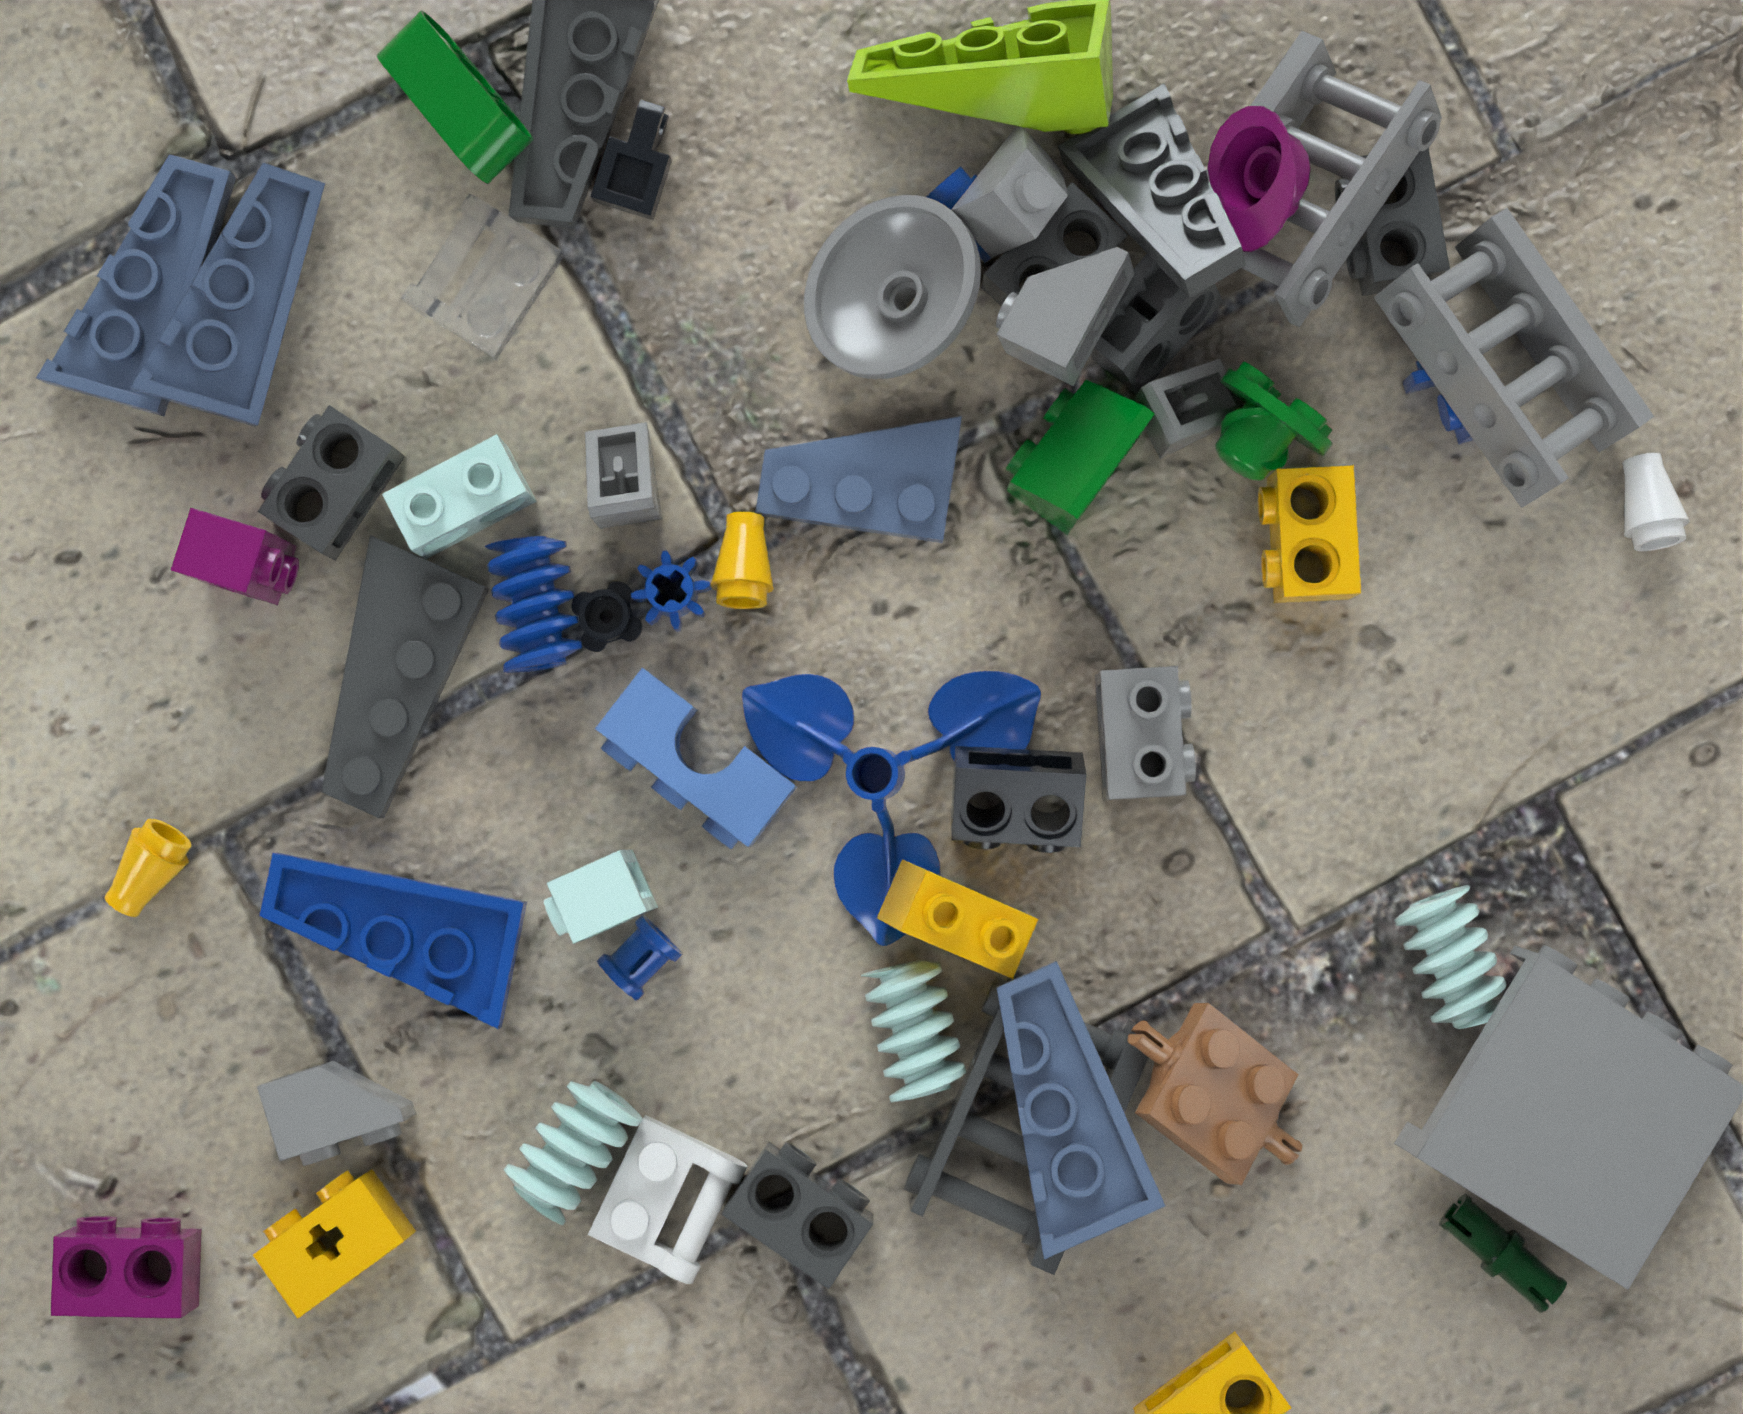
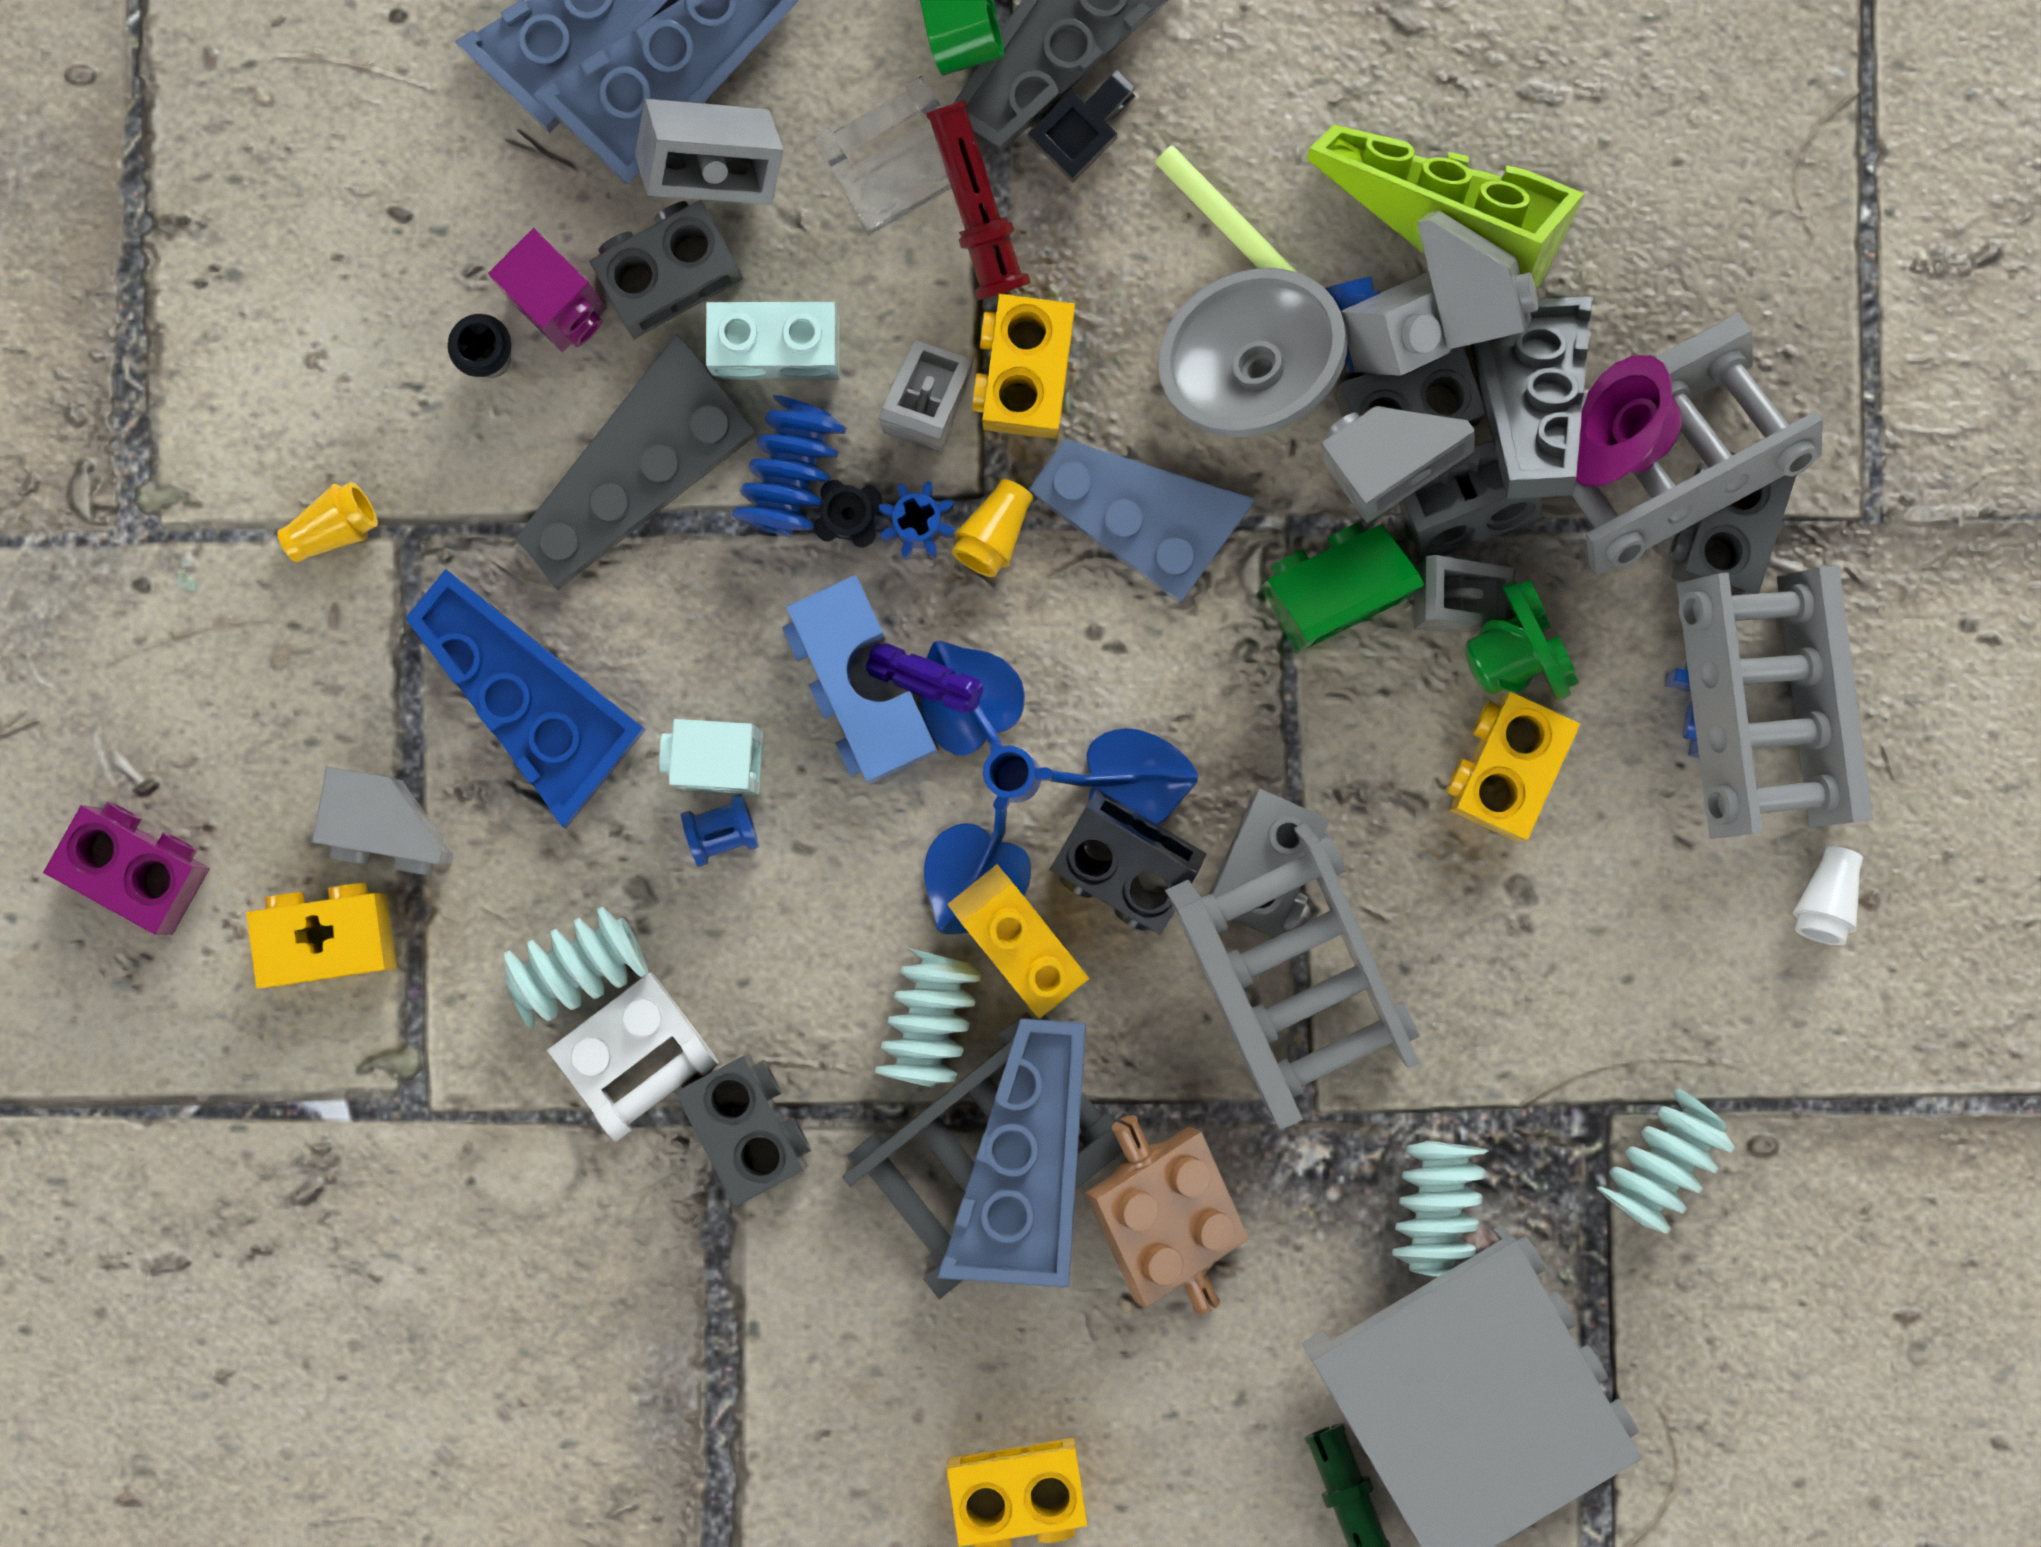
camera: 25 degrees right, 0 degrees up
none -> black cone [447,314,511,378]
none -> light grey brick [635,99,784,205]
none -> dark purple axle [866,643,984,713]
none -> dark red pin [926,100,1031,300]
none -> yellow brick [972,294,1075,440]
none -> yellowish green bar [1155,145,1297,272]
none -> light grey fence [1165,823,1419,1130]
none -> light grey slope [1417,210,1538,350]
none -> light aqua piece [1597,1088,1736,1234]

